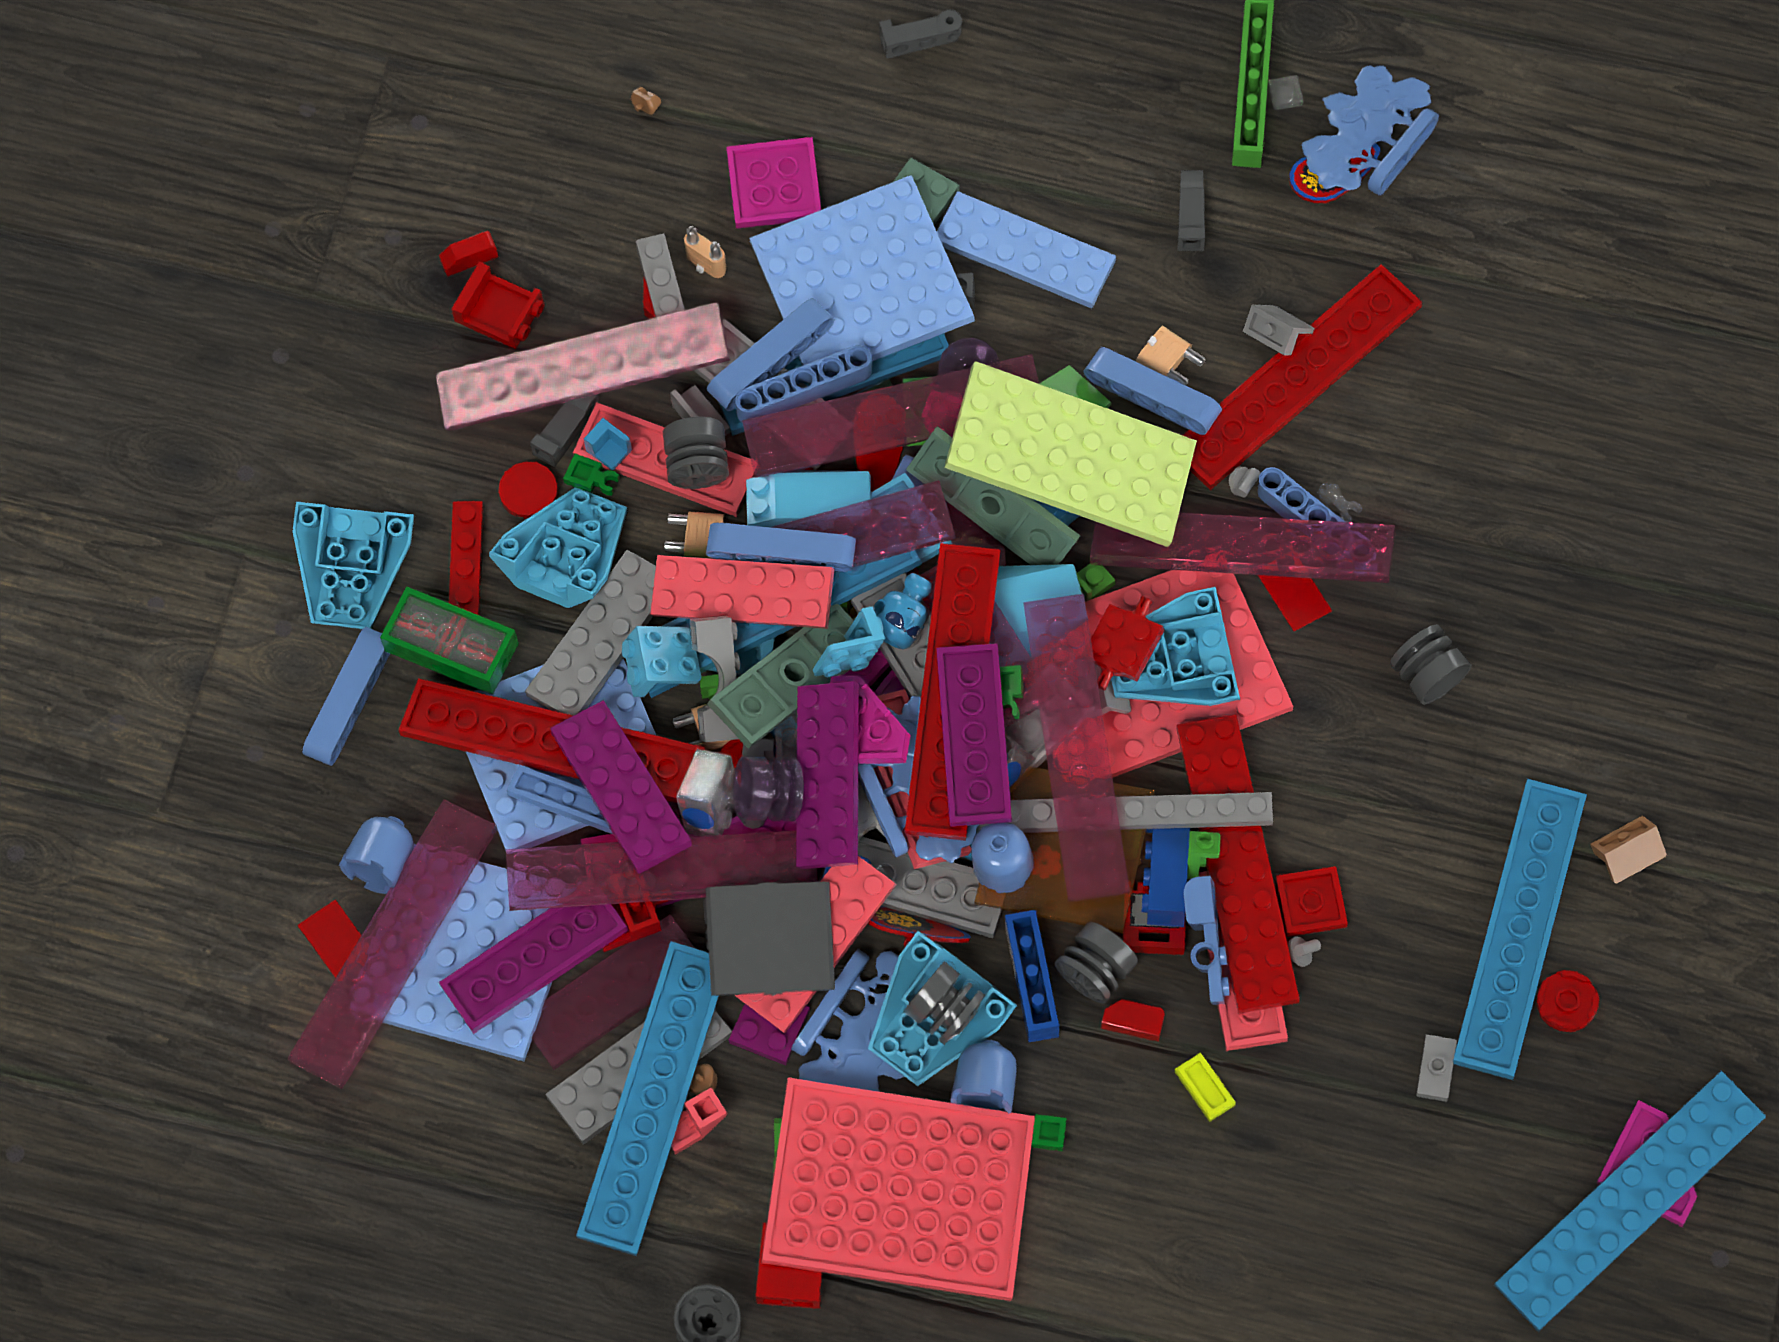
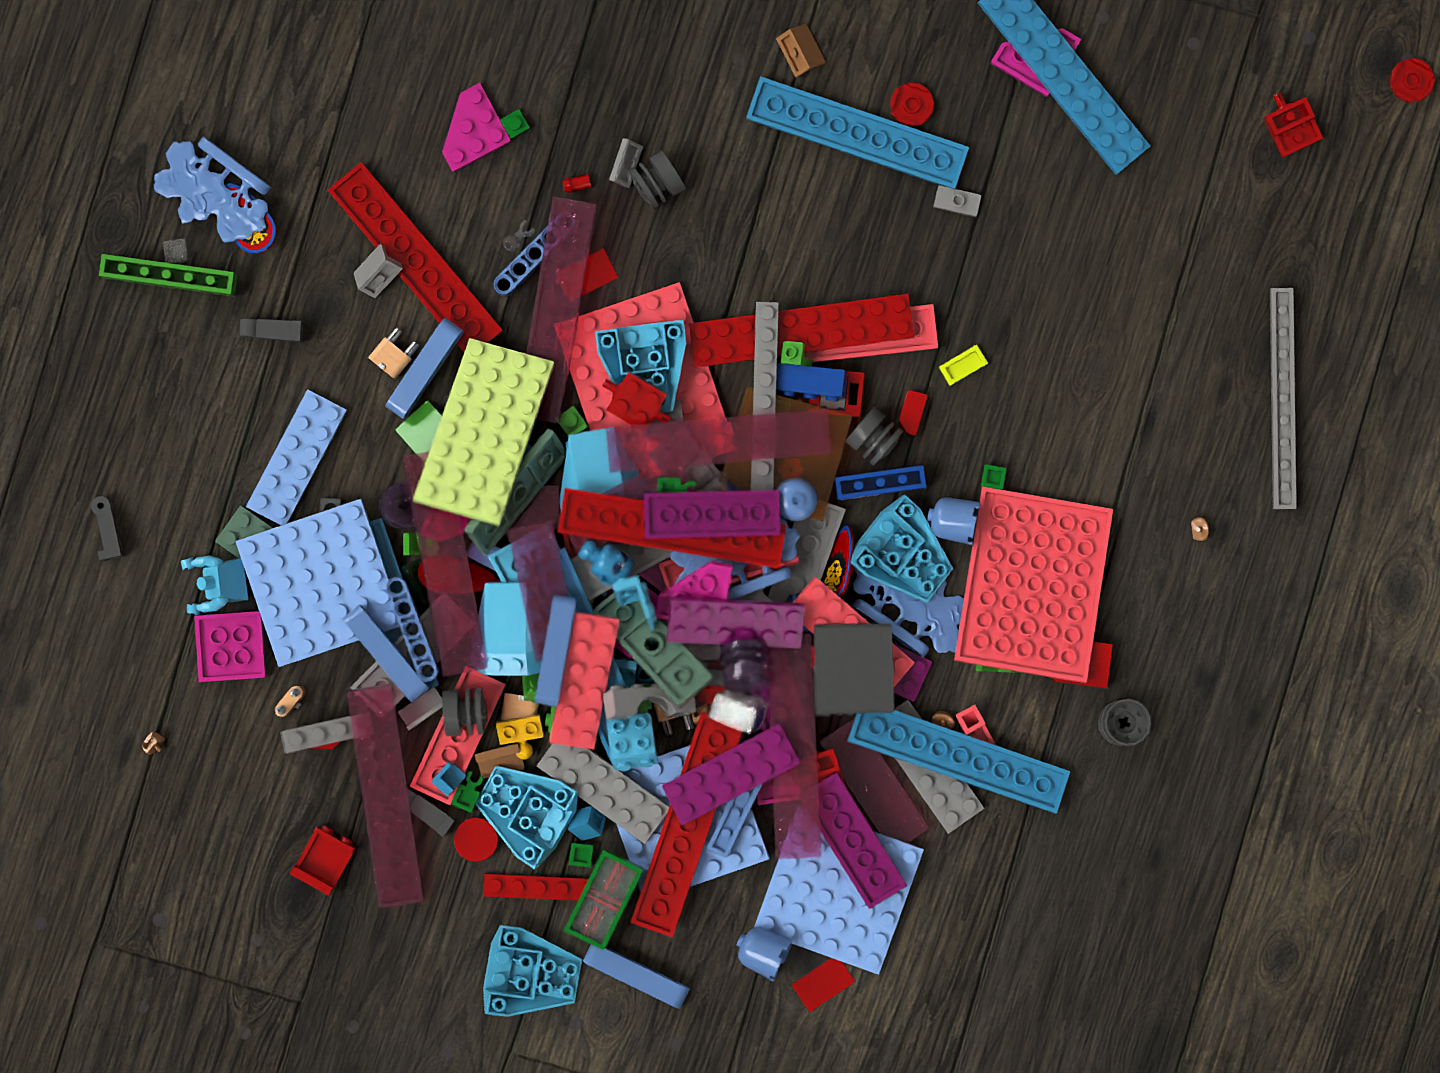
camera: 90 degrees left, 20 degrees up
clear pink plate [287,799,497,1089] -> none
red piece [439,231,498,277] -> none
dark grey wheel [903,961,985,1045] -> none
medium blue plate [1184,876,1230,1005] -> none
light grey plate [1229,466,1261,497] -> none
red plate [1275,866,1348,937] -> none
light grey plate [1288,937,1321,967] -> none
none -> medium azure torso [181,555,248,615]
none -> dark pink plate [442,83,511,173]
none -> medium nougat panel [475,743,525,779]
none -> yellow plate [496,714,544,760]
none -> green plate [500,109,530,140]
none -> red pin [562,174,591,194]
none -> dark azure panel [568,806,606,840]
none -> green plate [569,842,594,868]
none -> light grey plate [609,138,643,188]

